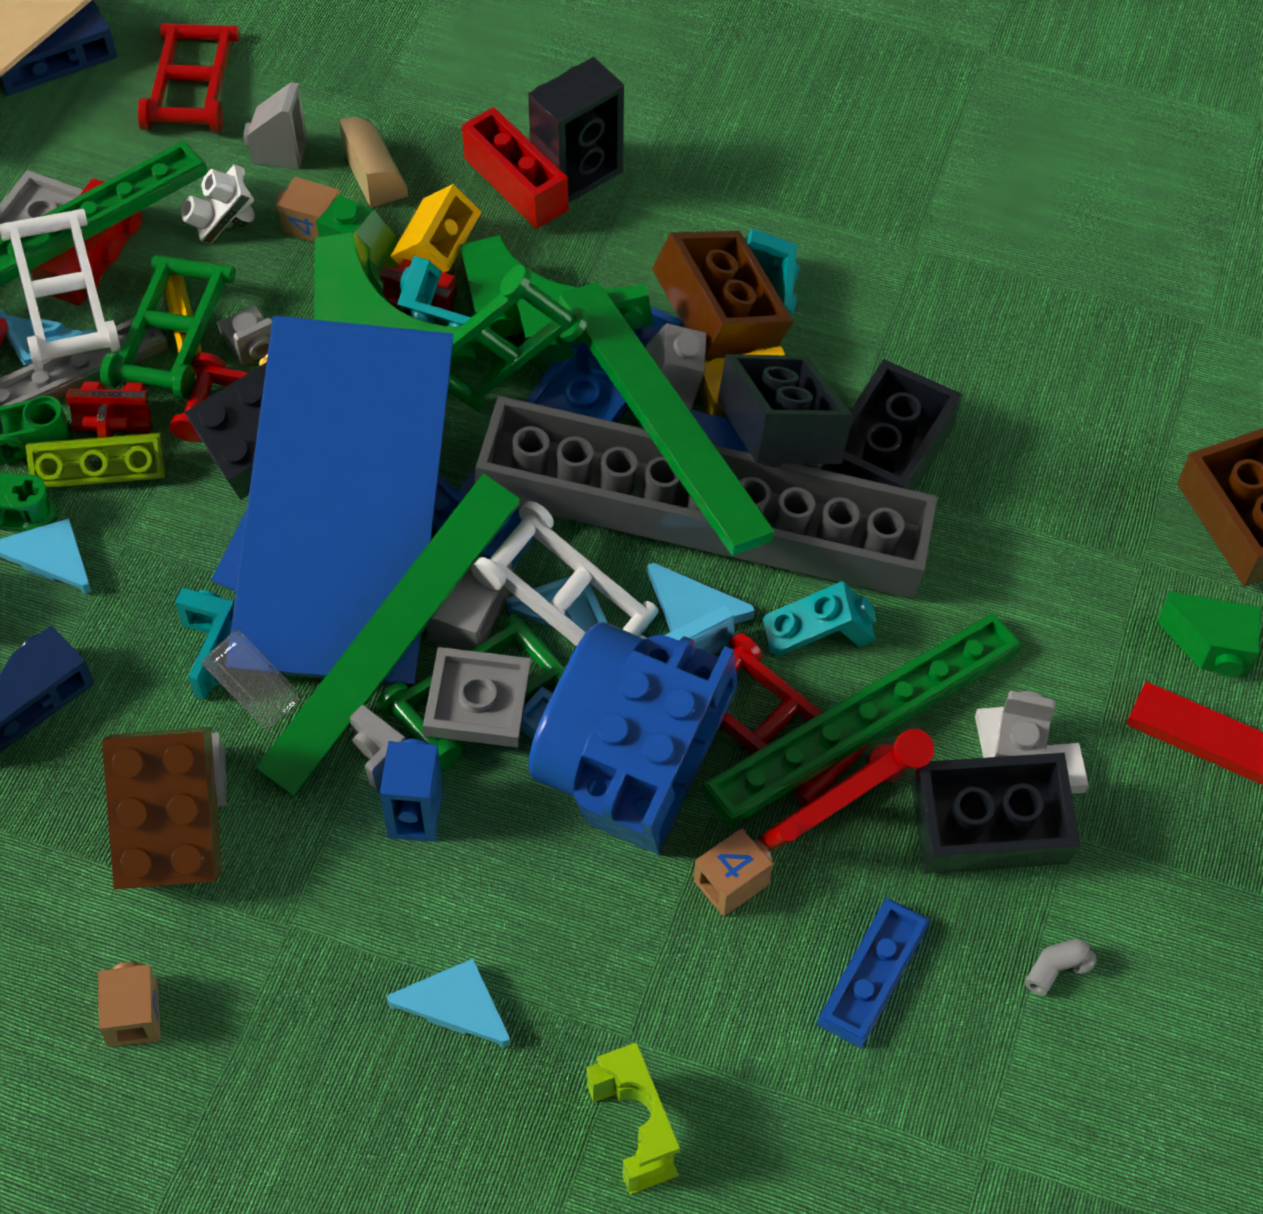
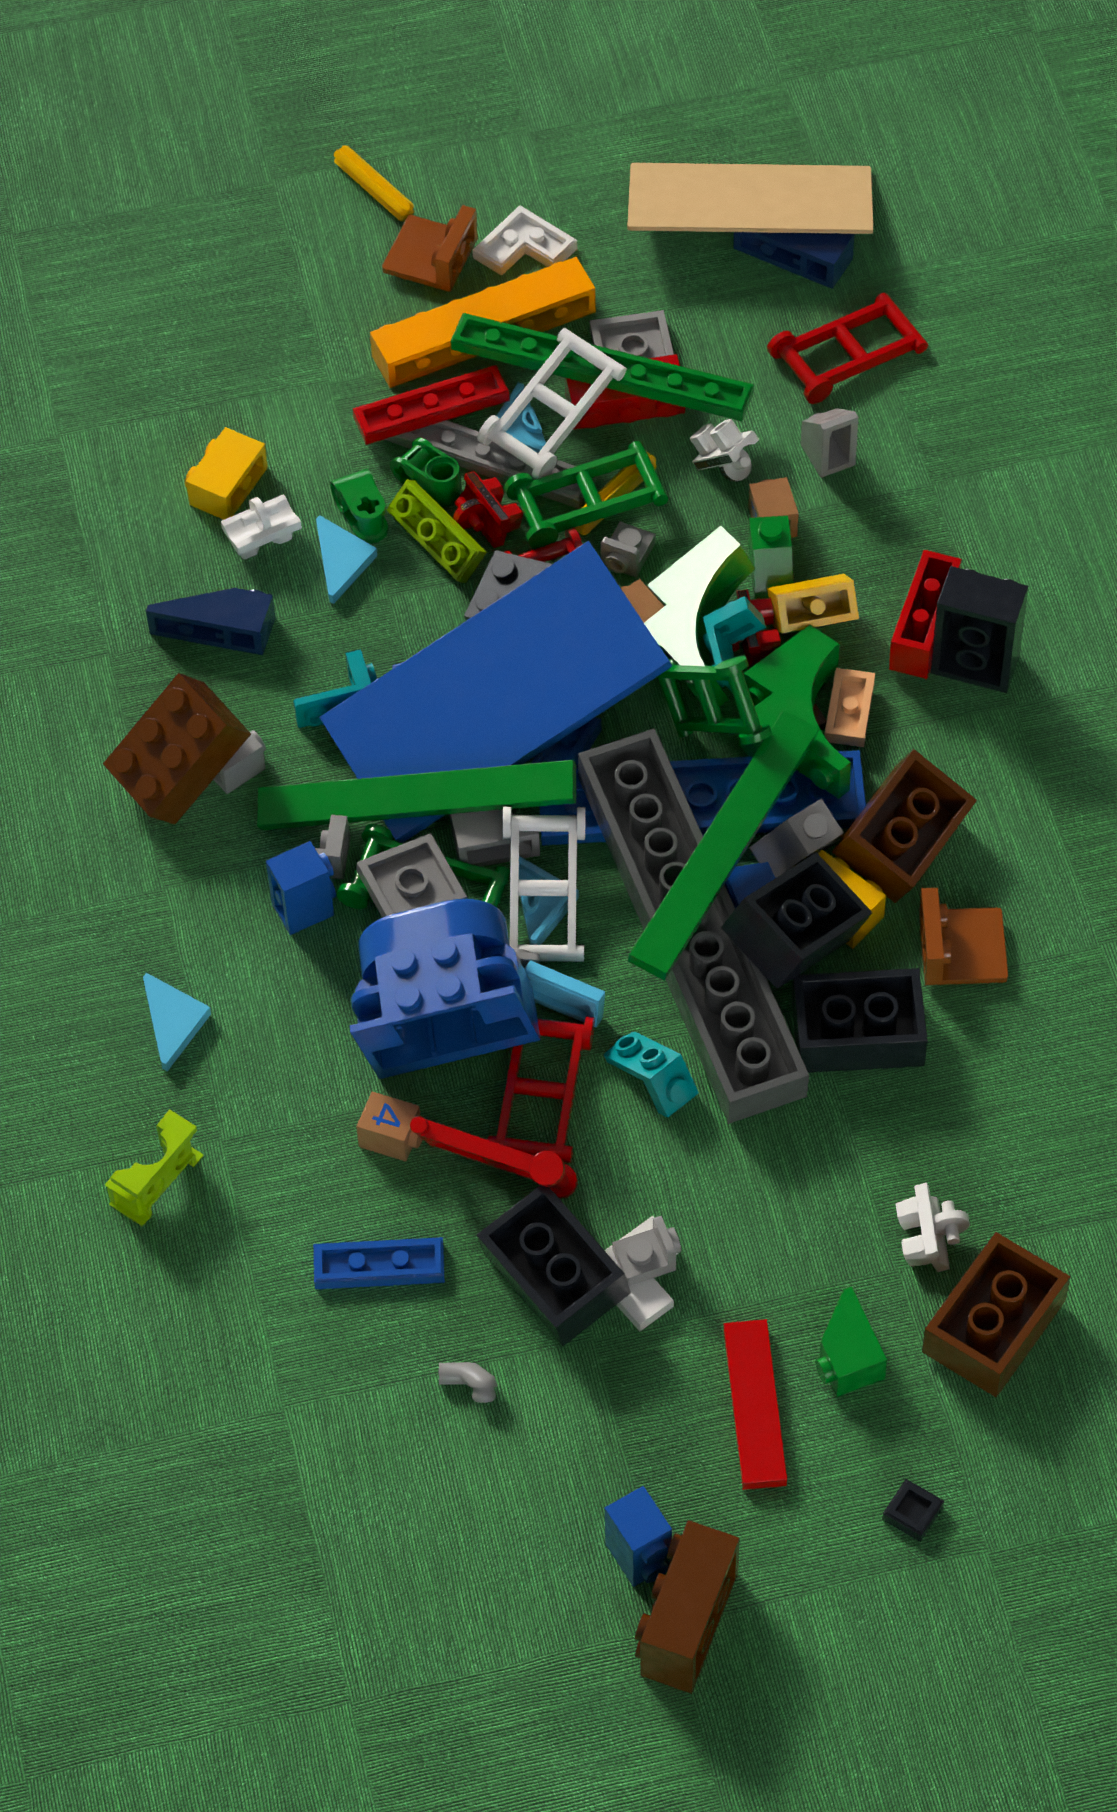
camera: 60 degrees right, 0 degrees up
medium nougat brick [98,962,161,1048] -> none
clear tile [200,628,302,731] -> none
tan brick [339,117,408,208] -> none
medium azure tile [647,563,754,632] -> none
green tile [701,612,1023,827] -> none
teal bracket [745,228,800,316] -> none
none -> light nougat plate [824,668,875,747]
none -> white hips [896,1183,970,1272]
none -> dark orange bracket [919,888,1008,985]

